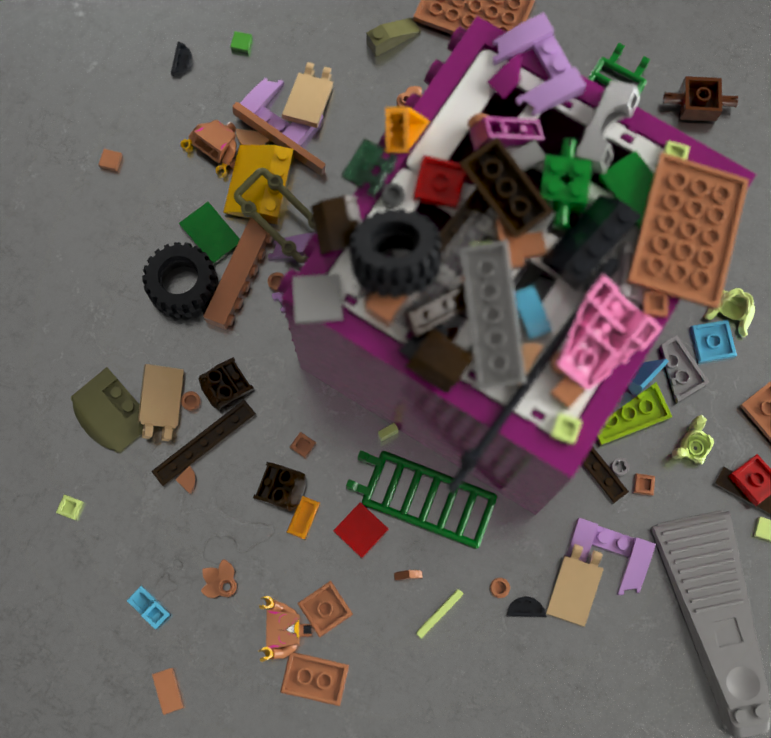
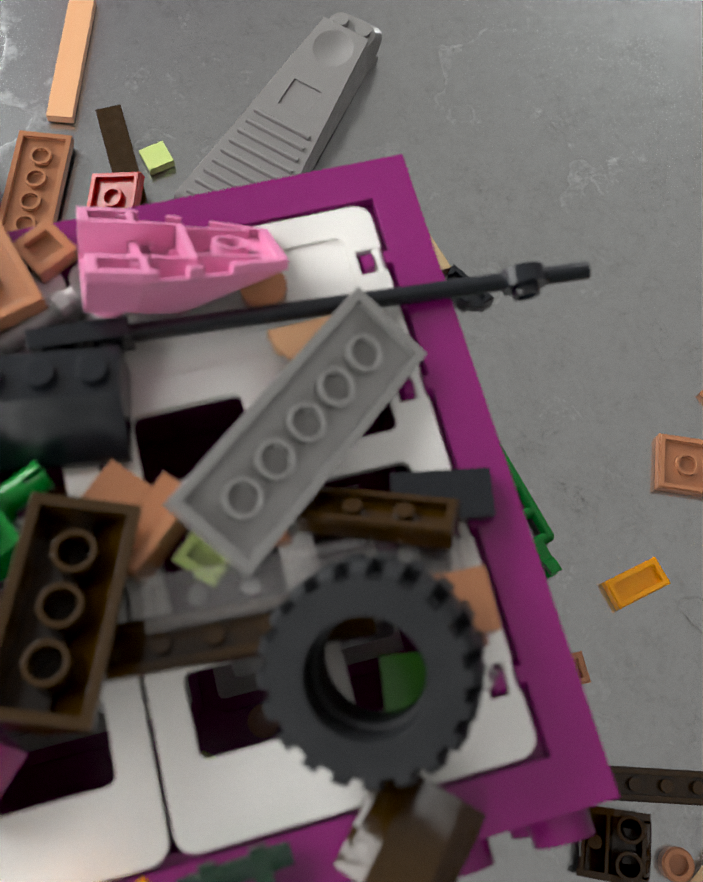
camera: 145 degrees left, 5 degrees down
dark brown slope [253,462,306,511] -> none
light grey tile [293,274,343,324] -> none
red tile [333,502,389,558] -> none
dark grey tile [381,183,405,208] -> none
nougat tile [394,570,423,580] -> none
dark brown slope [405,327,474,394] -> none
red tile [413,155,466,210] -> none
yellowish green tile [416,589,464,639] -> none
nougat tile [489,578,510,598] -> none
medium azure slope [515,285,552,339] -> none
nougat tile [551,375,585,410] -> none
yellowish green tile [551,413,582,445] -> none

